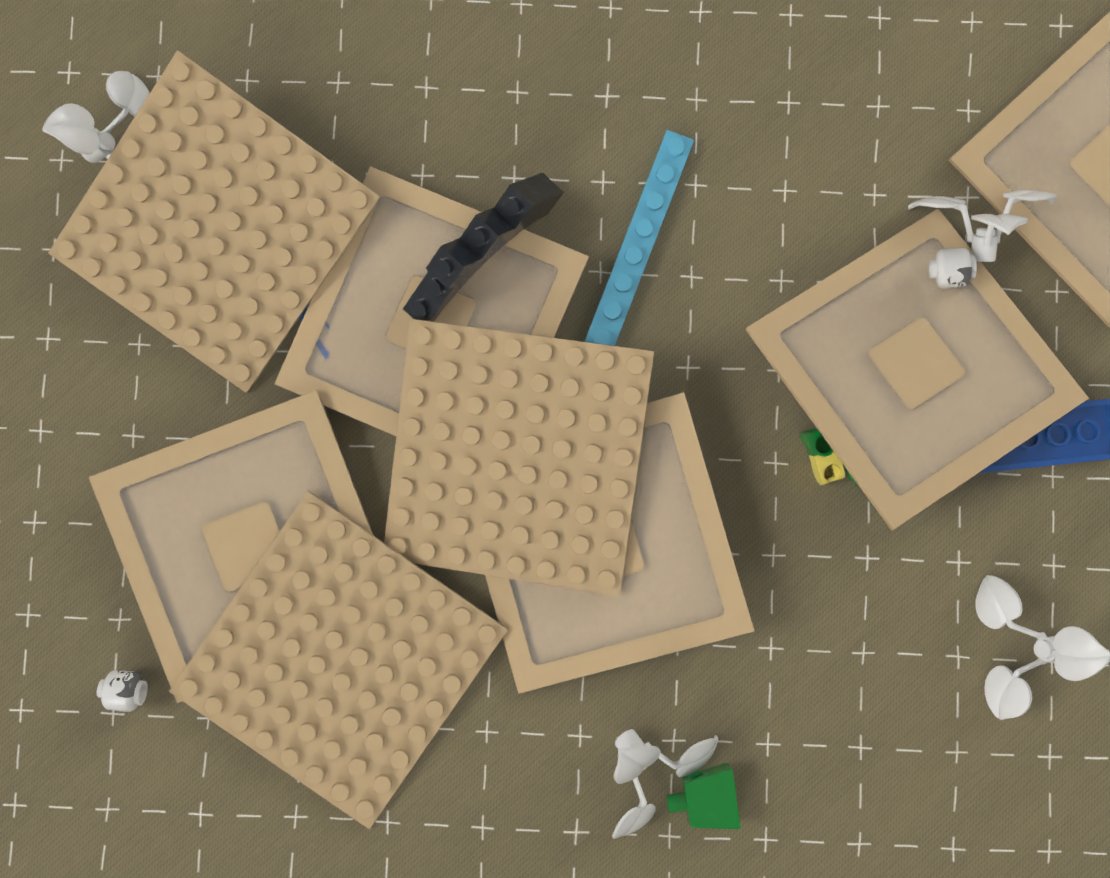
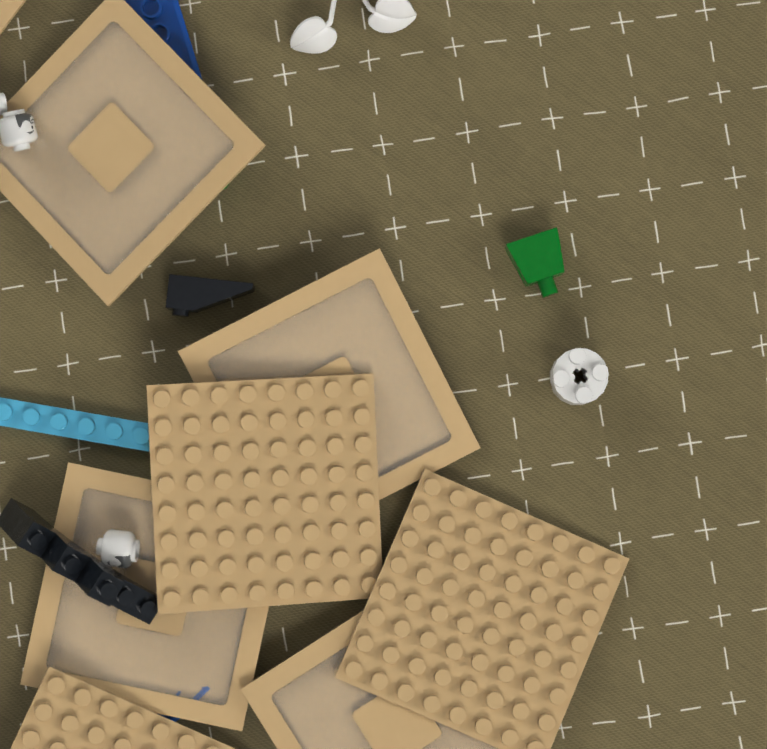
camera: 105 degrees left, 0 degrees up
white plant [612,729,718,839] -> none
leg [799,428,845,485] -> none
none -> white head [96,529,140,568]
none -> black slope [166,274,255,317]
none -> white brick [550,348,609,405]

